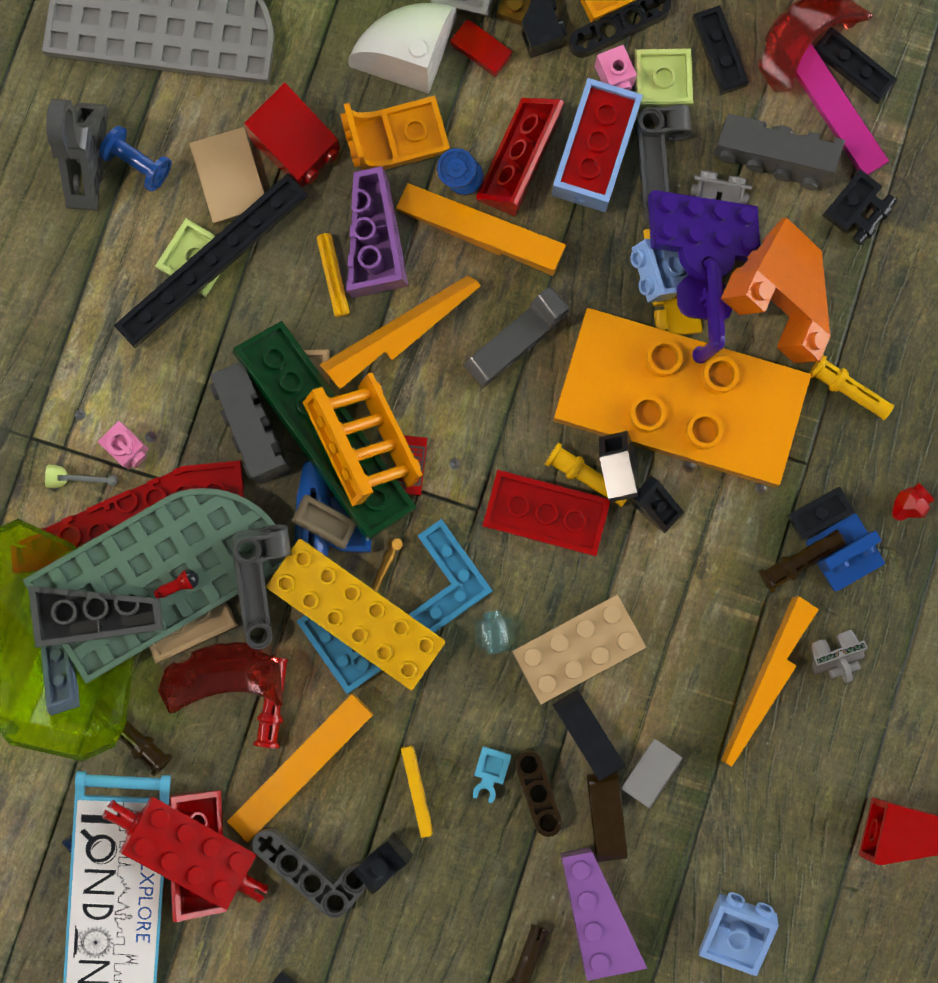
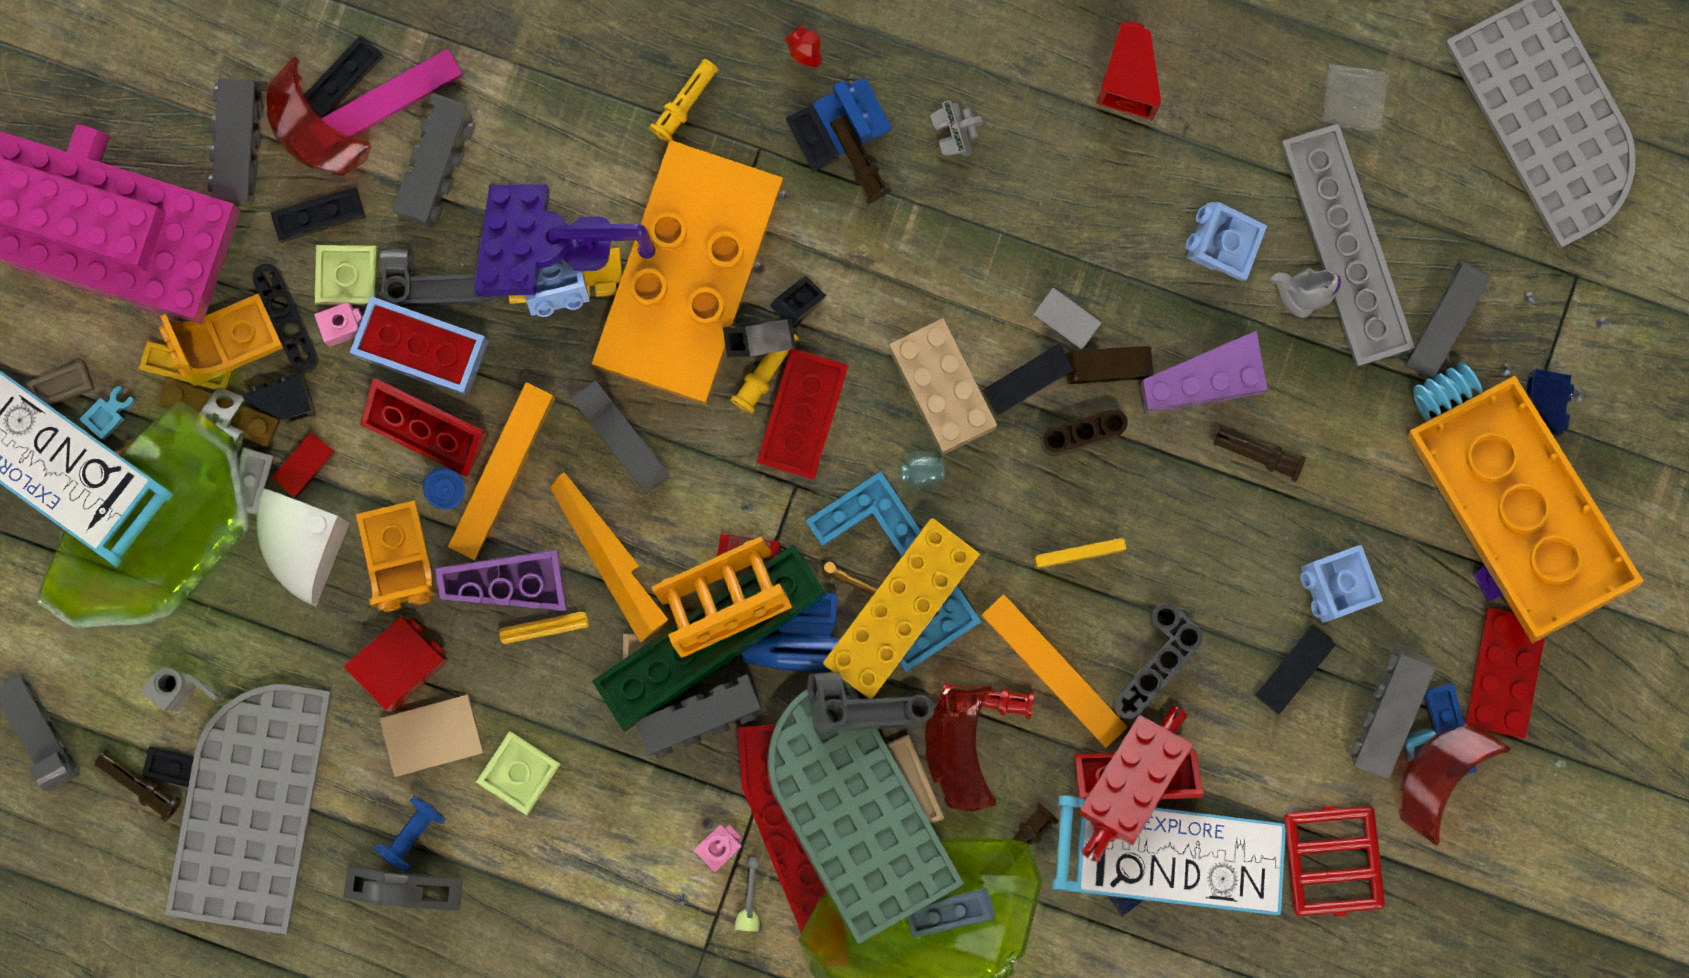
camera: 90 degrees left, 0 degrees up
dark grey wedge [28,586,165,648] -> none
black tile [114,173,308,348] -> none
red piece [154,569,199,599] -> none
dark tan tile [291,495,356,549] -> none
black slope [353,832,413,894] -> none
medium azure plate [473,746,511,803] -> none
light grey hinge [690,170,752,204] -> none
orange wedge [721,217,831,363] -> none
light orange slope [721,596,819,767] -> none
black plate [822,169,896,245] -> none

